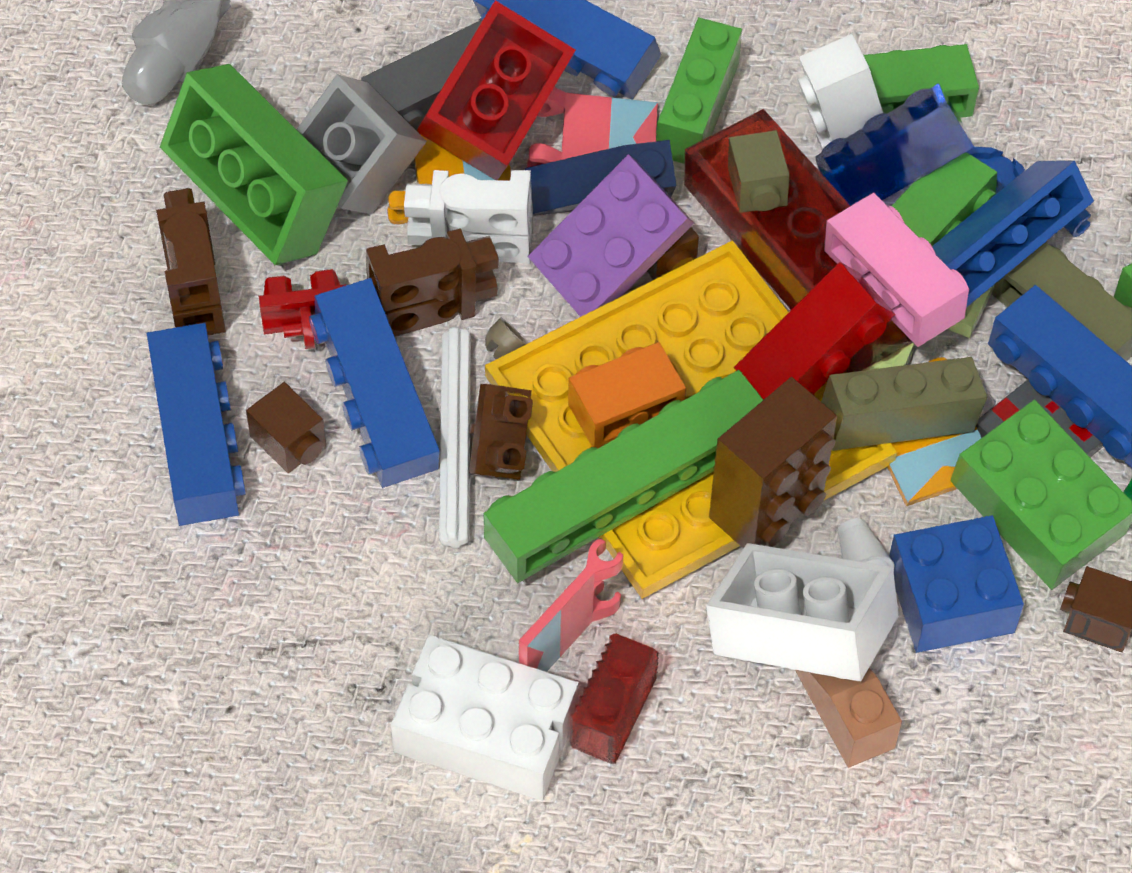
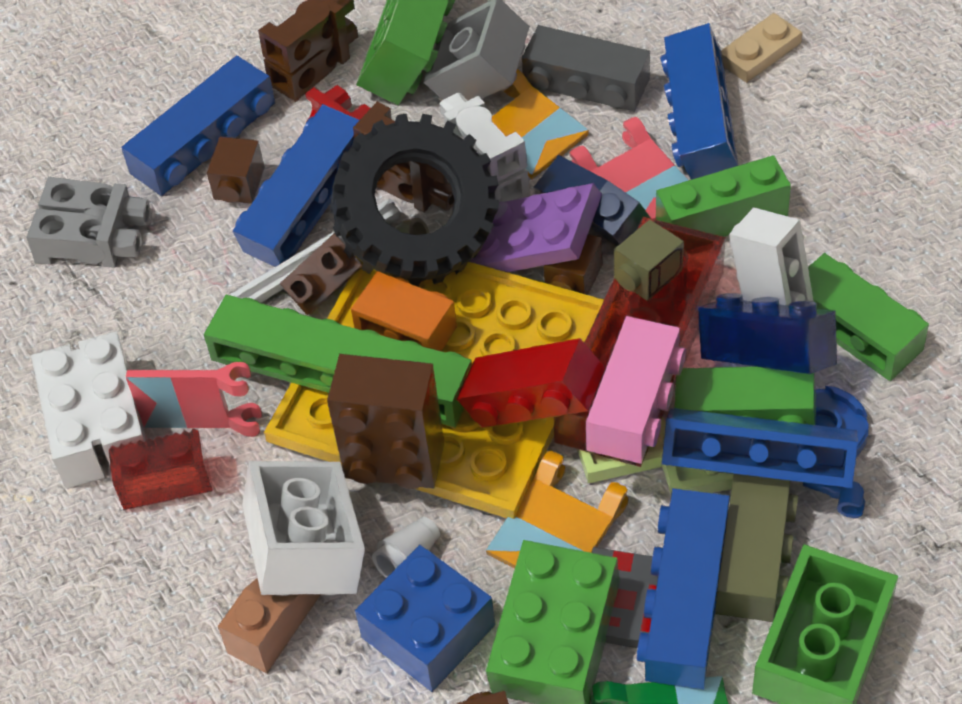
camera: 60 degrees right, 5 degrees down
red brick [417,0,576,180] -> none
olive brick [821,357,987,451] -> none
none -> light grey hips [26,177,151,268]
none -> black tyre [330,114,499,287]

